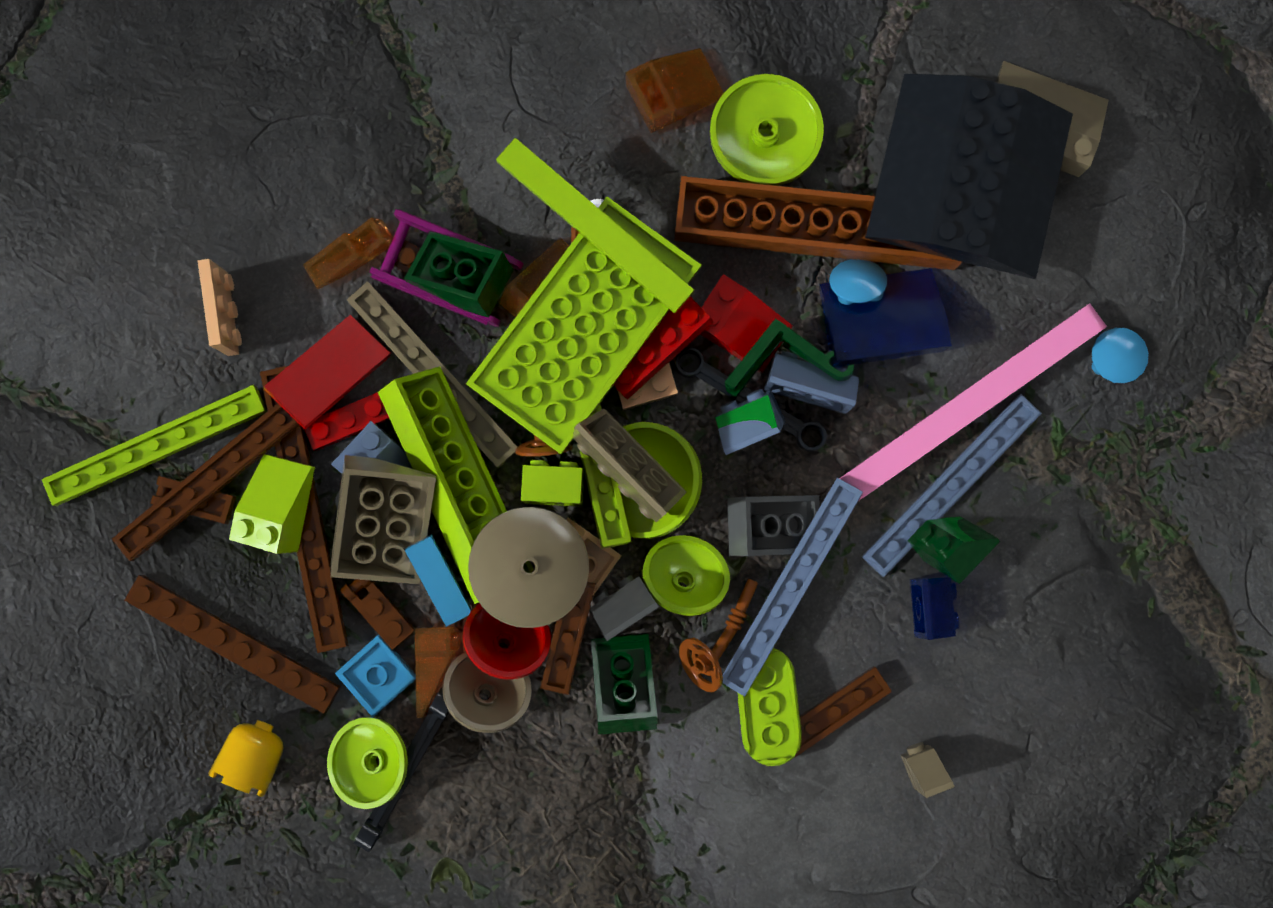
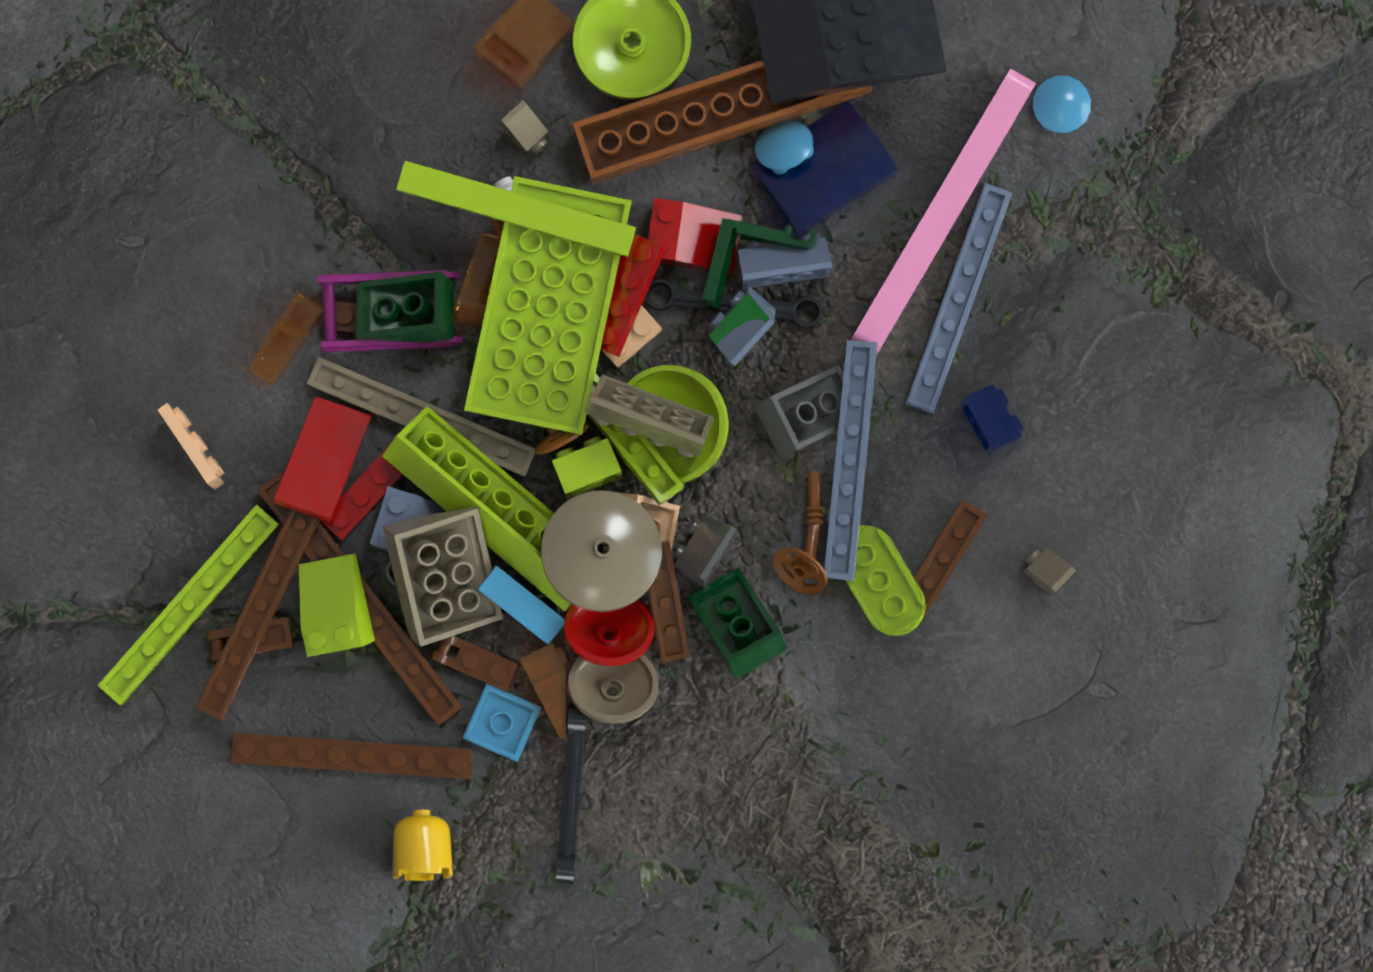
camera: 30 degrees left, 0 degrees up
lime dish [327,717,408,809] -> none
lime dish [643,535,730,616] -> none
dark green slope [907,516,1000,584] -> none
none -> dark tan slope [501,100,549,157]

